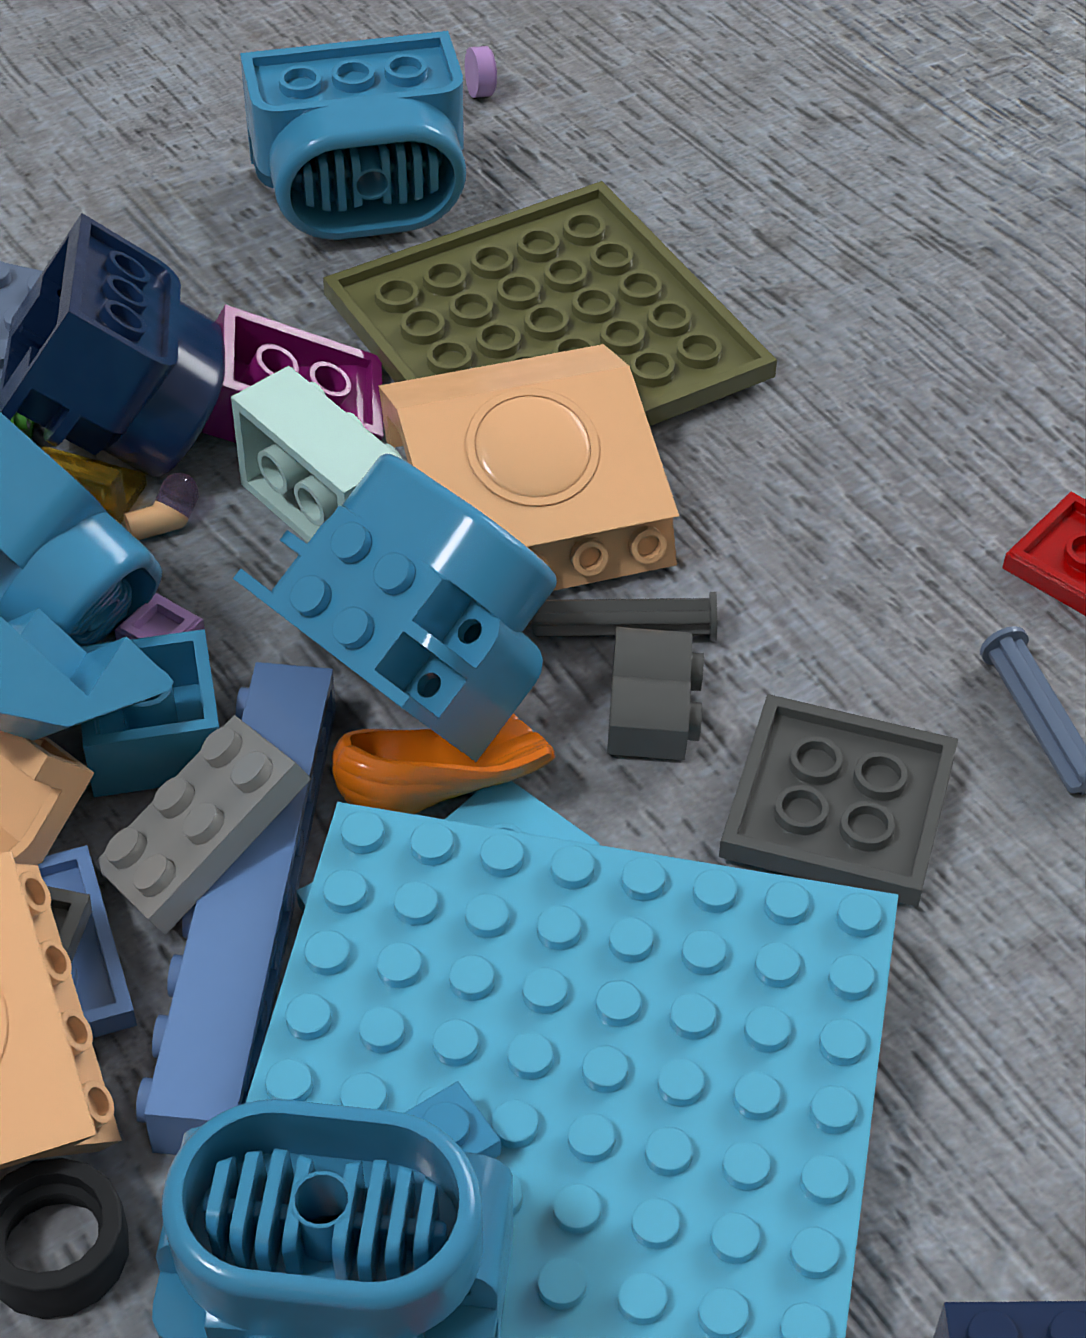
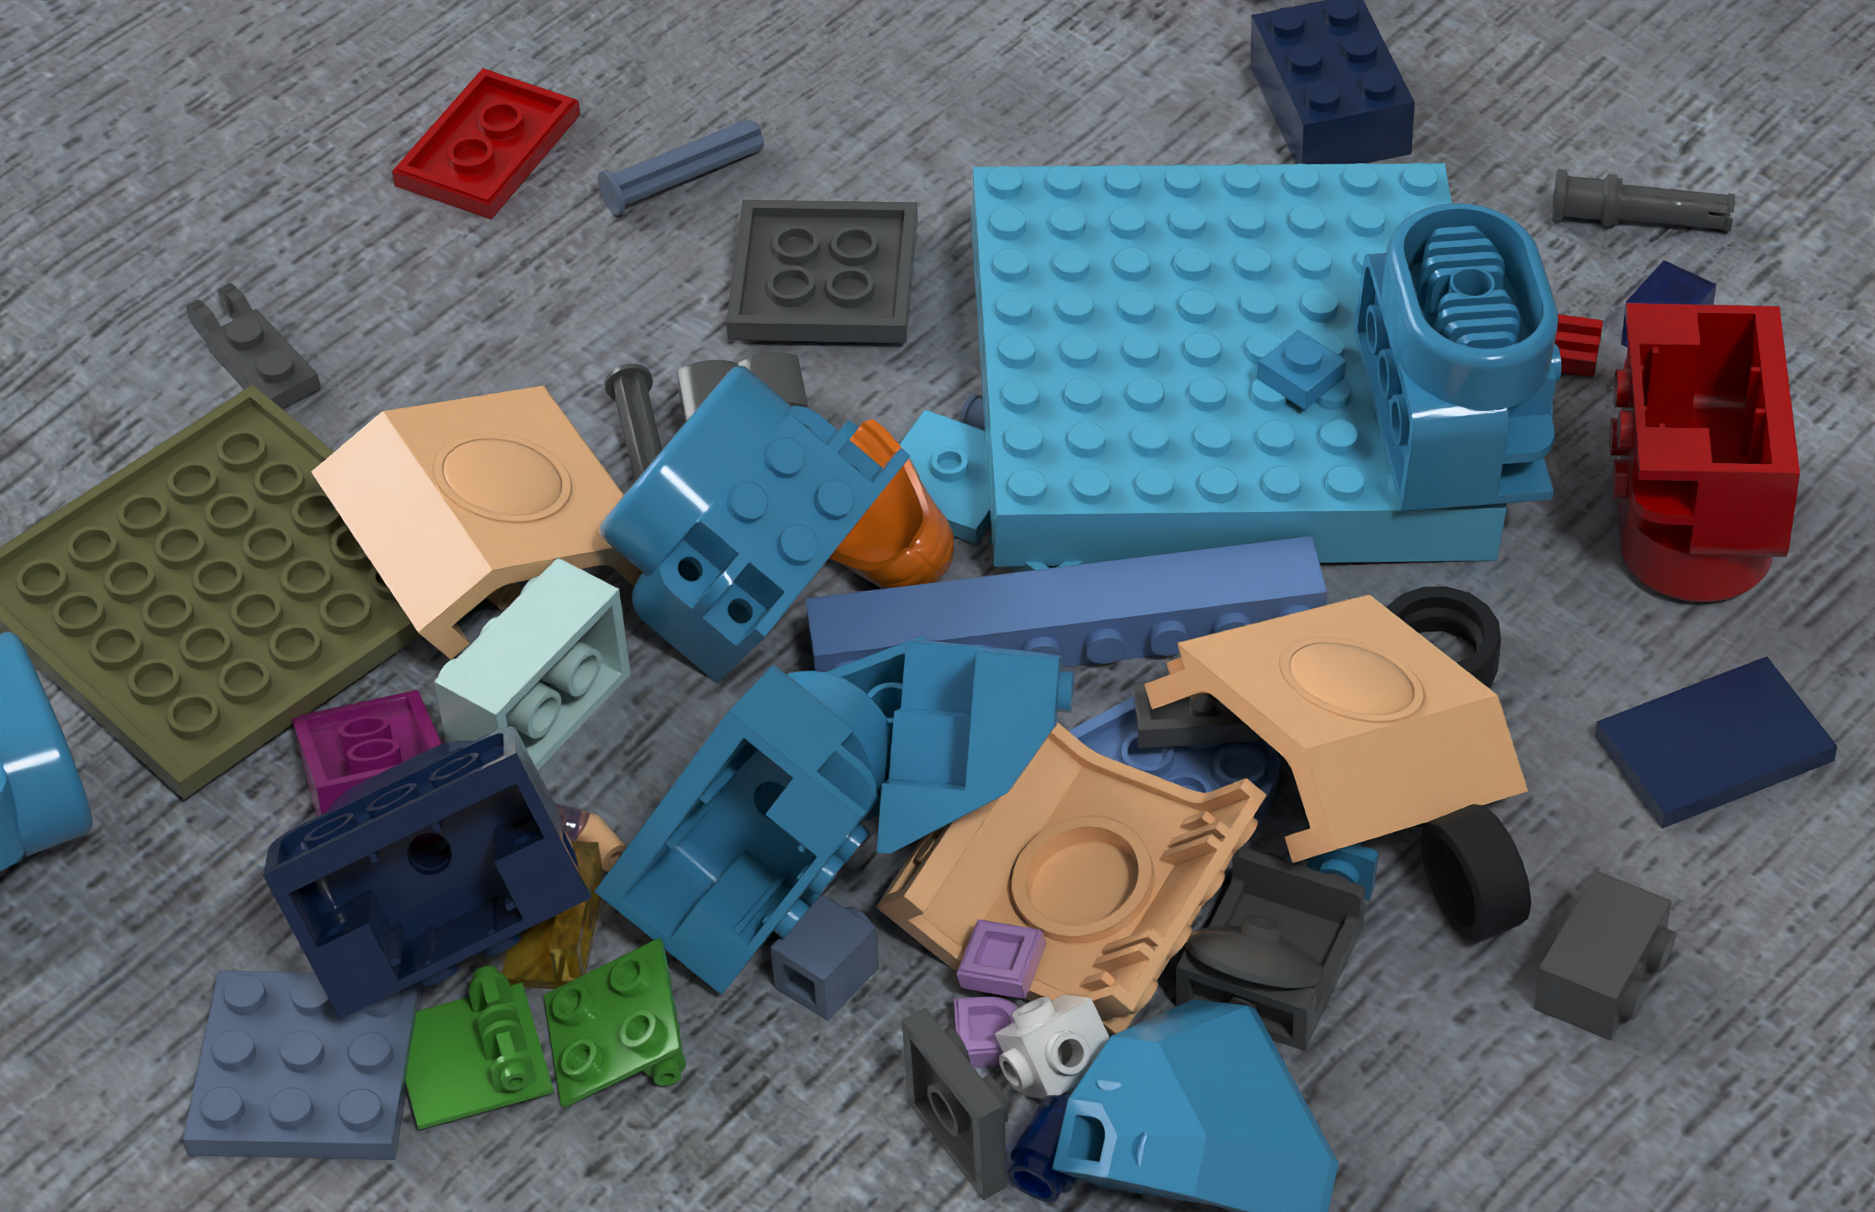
camera: 100 degrees left, 0 degrees up
light grey plate [93,715,311,935] -> none
none -> dark grey hinge [186,283,321,409]

